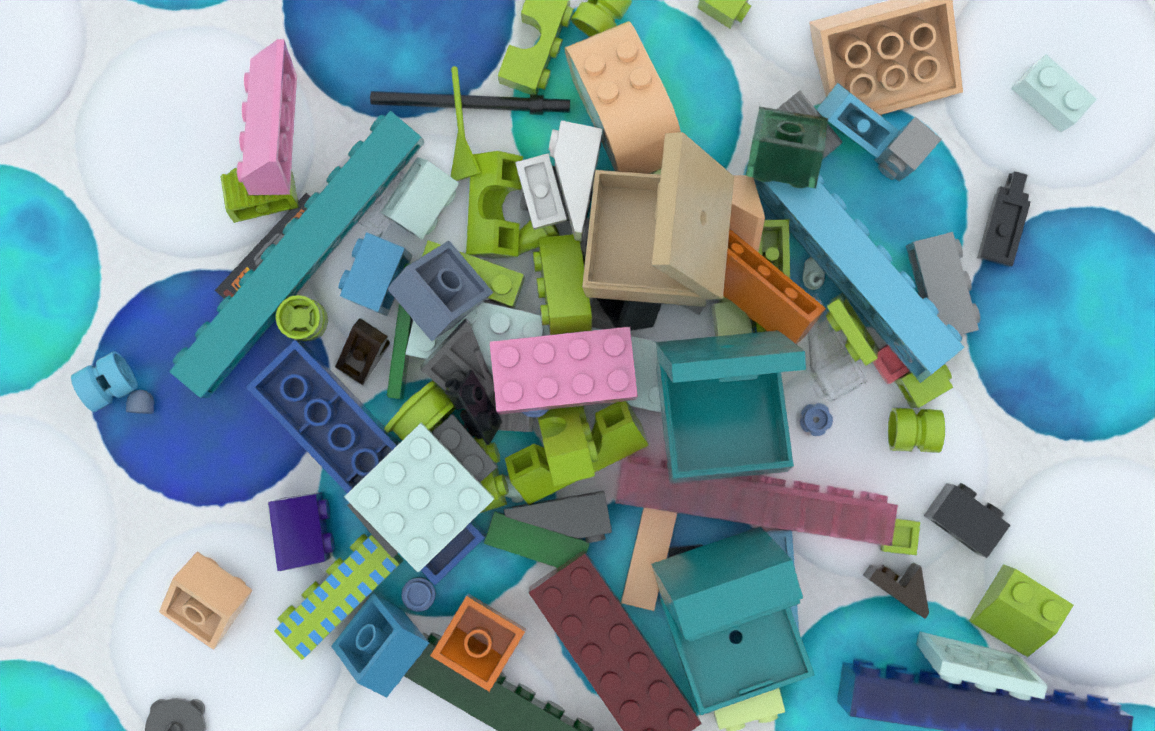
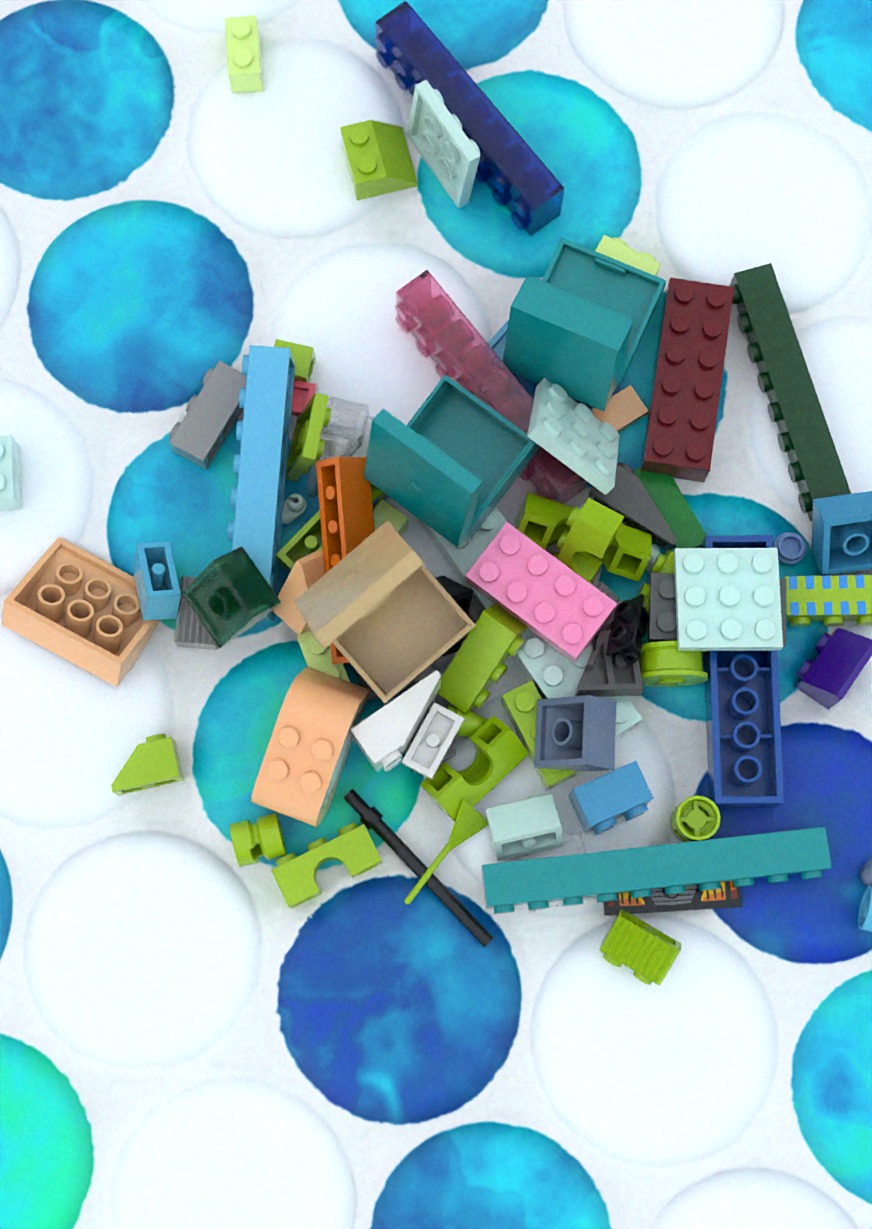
camera: 135 degrees left, 10 degrees down
bright pink slope [237,39,297,195] -> none
dark brown slope [335,318,390,385] -> none
green tile [387,263,413,399] -> none
orange slope [430,594,526,692] -> none
medium blue plate [800,403,833,436] -> none
dark brown slope [863,562,929,619] -> none
light grey brick [874,117,942,181] -> none
lime plate [880,517,921,556] -> none
lime wheel [888,408,945,453] -> none
black brick [923,483,1011,558] -> none
black hinge [977,171,1031,267] -> none
none -> light aqua plate [527,378,620,495]

